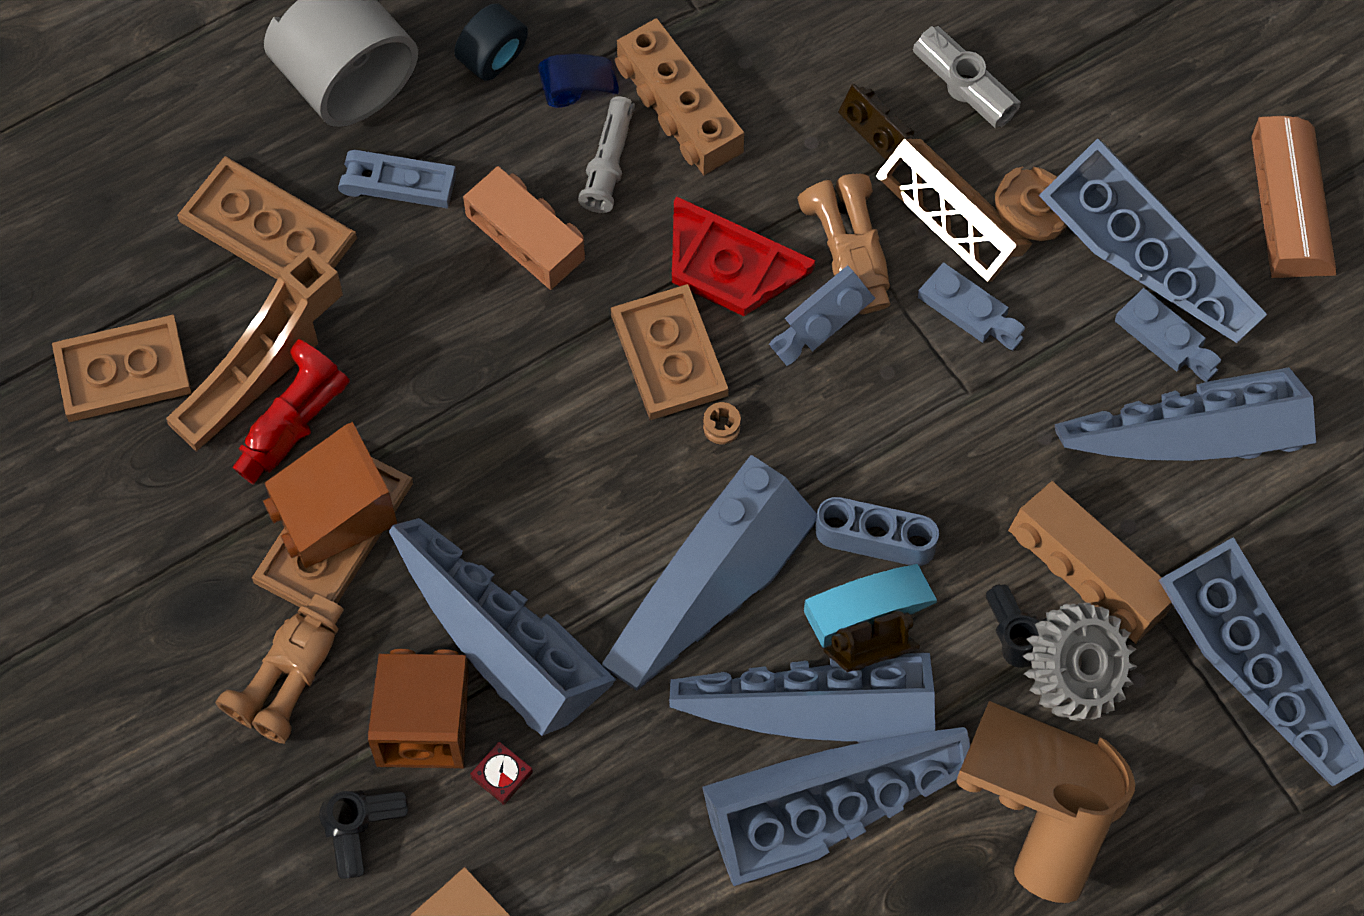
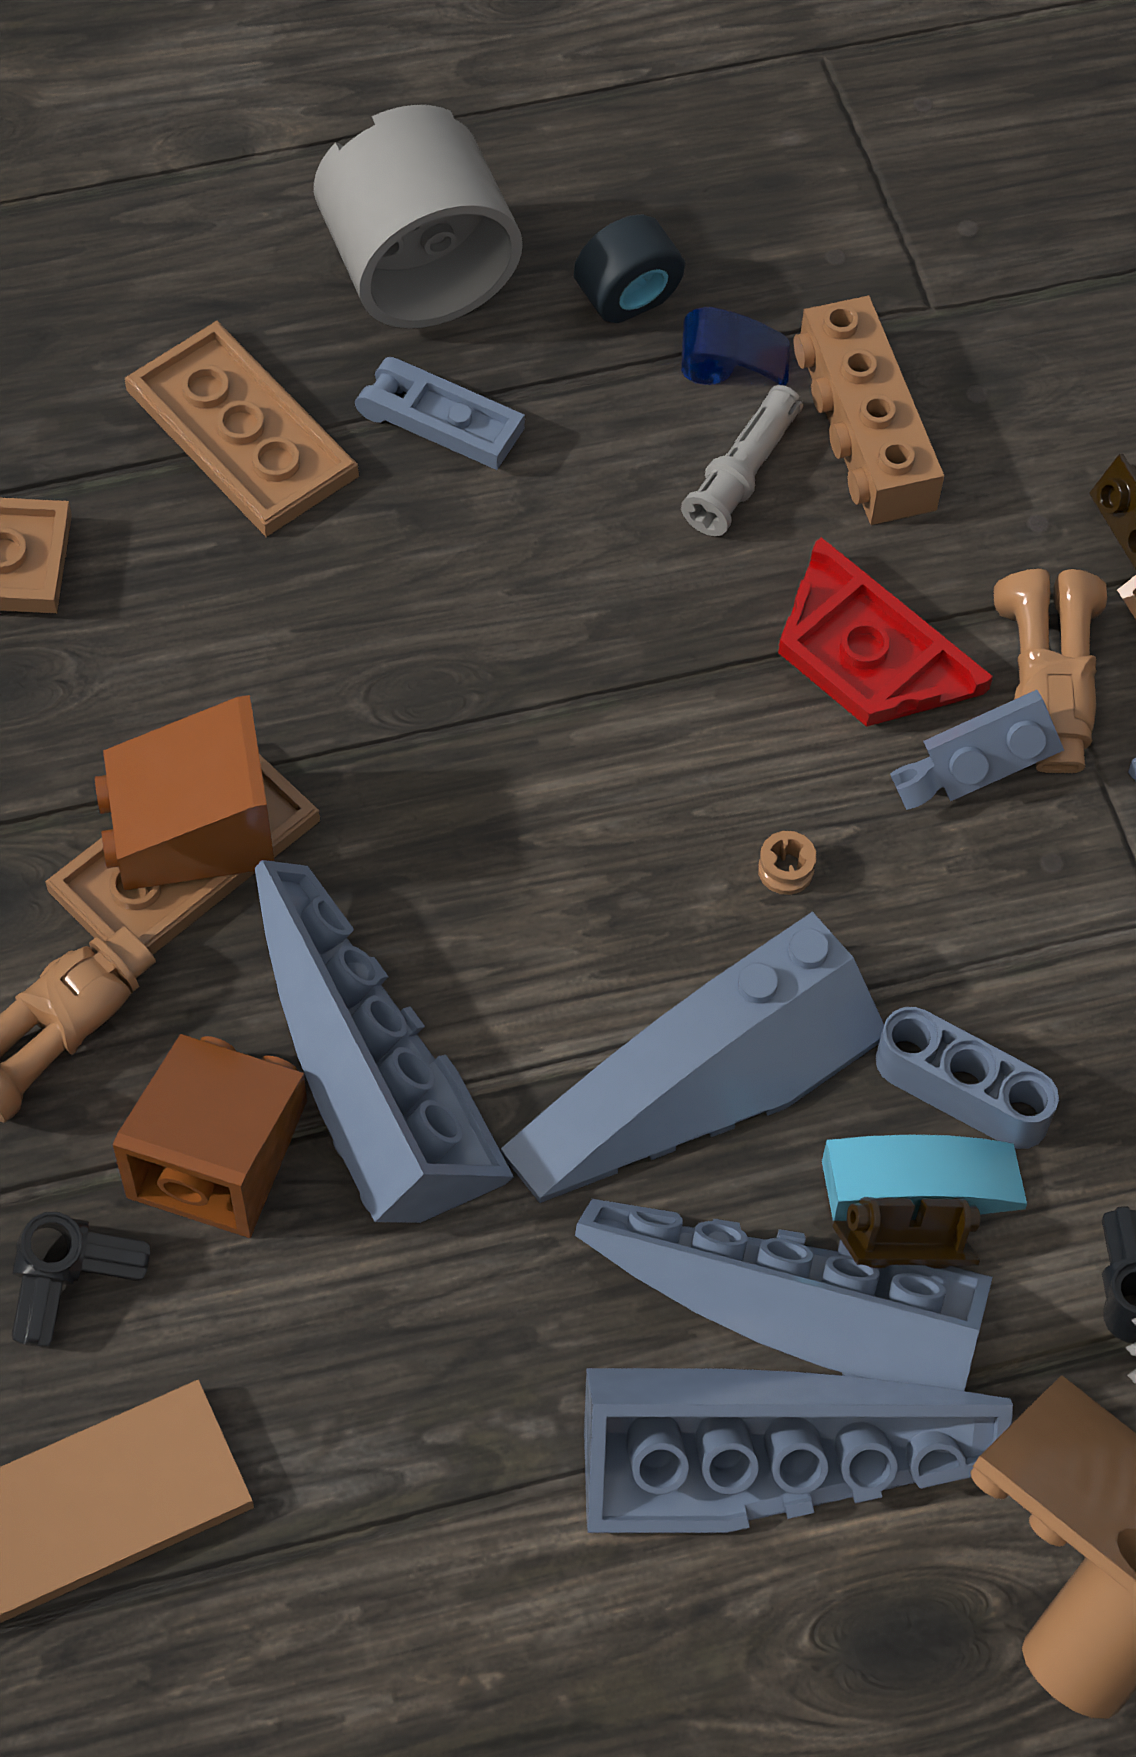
camera: 15 degrees right, 5 degrees down
medium nougat arch [166,246,343,452] -> none
red piece [232,339,350,485] -> none
nougat brick [463,166,585,290] -> none
tile [470,742,533,805] -> none
medium nougat plate [611,284,729,420] -> none

